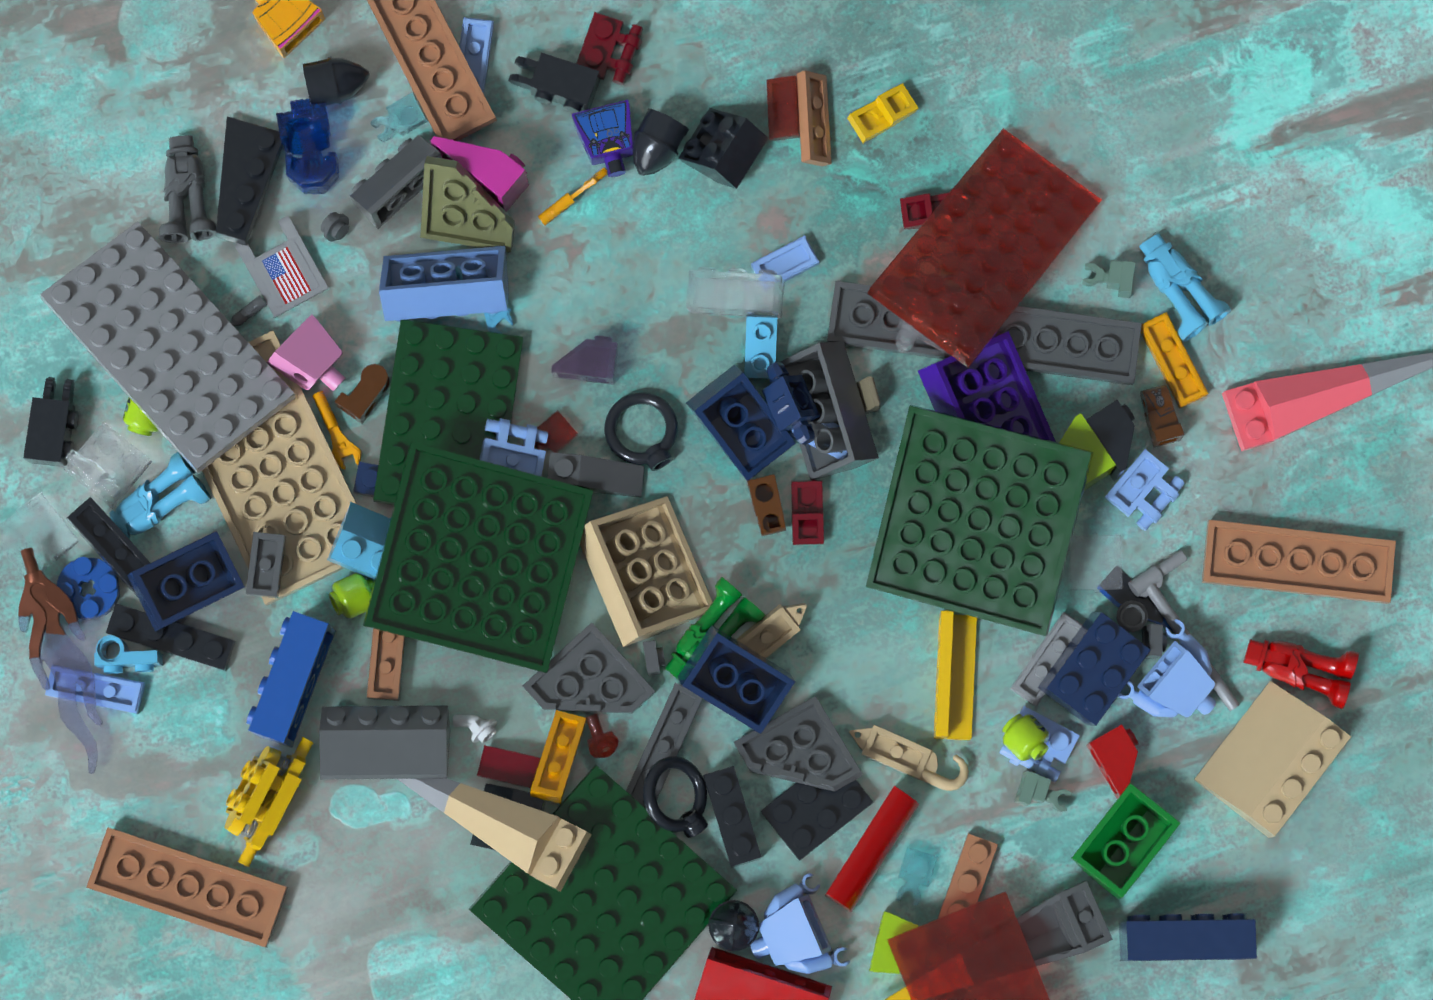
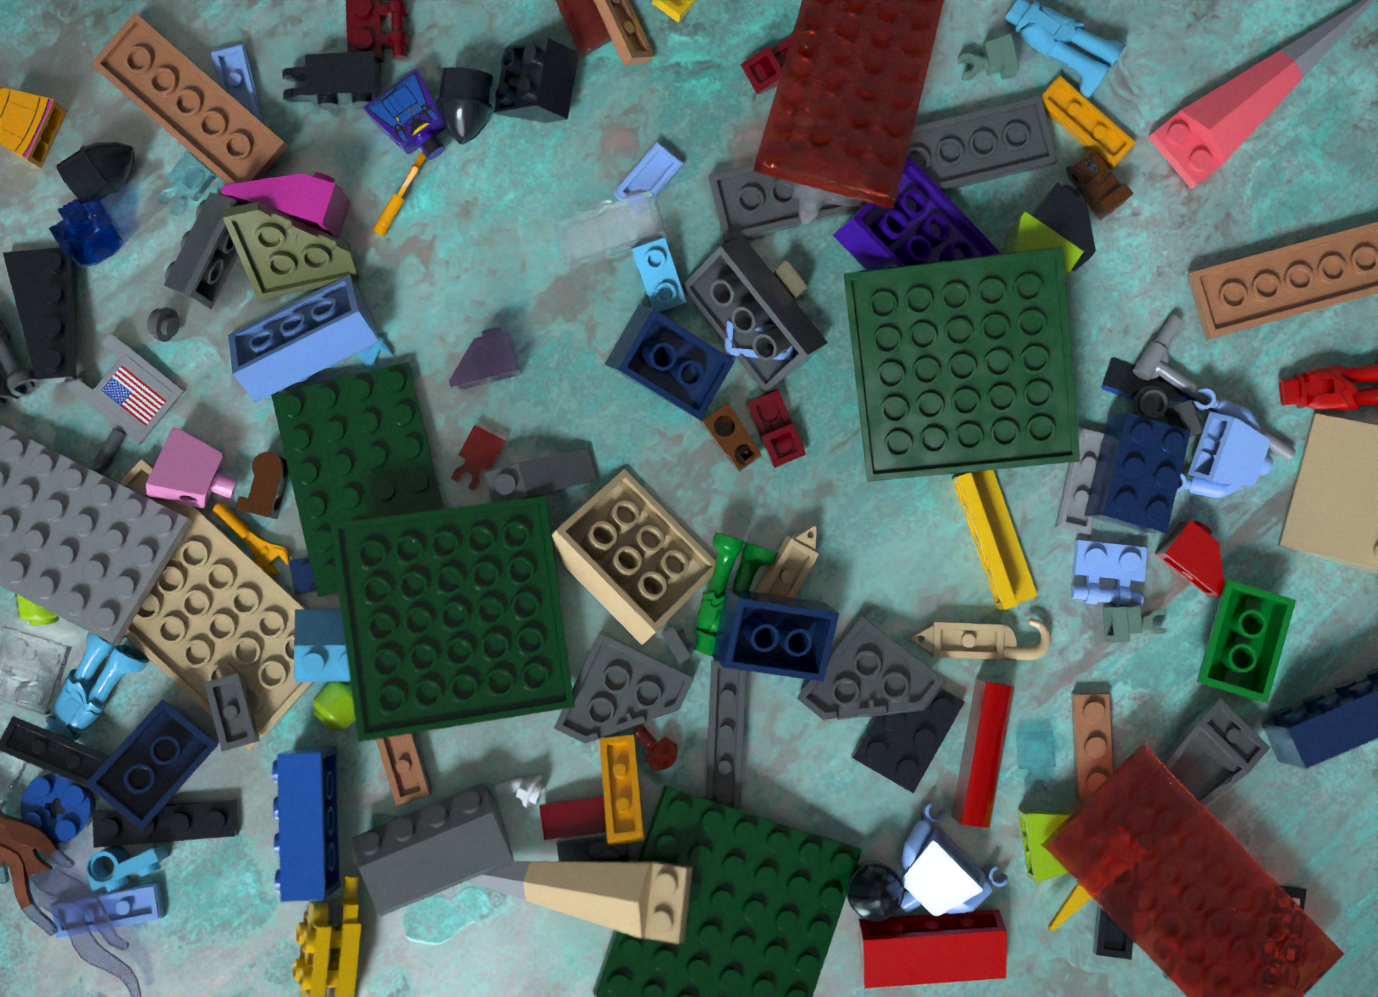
camera: 25 degrees left, 5 degrees up
clear blue hair [285,150,339,195] -> none
light blue plate [480,418,548,476] -> none
black piece [604,392,678,471] -> none
black piece [643,756,708,838] -> none
black brick [703,766,762,868] -> none
dark blue piece [761,362,820,445] -> none
lime head [1002,714,1050,761] -> none
clear piece [1069,532,1123,593] -> none
light blue plate [1105,449,1185,531] -> none

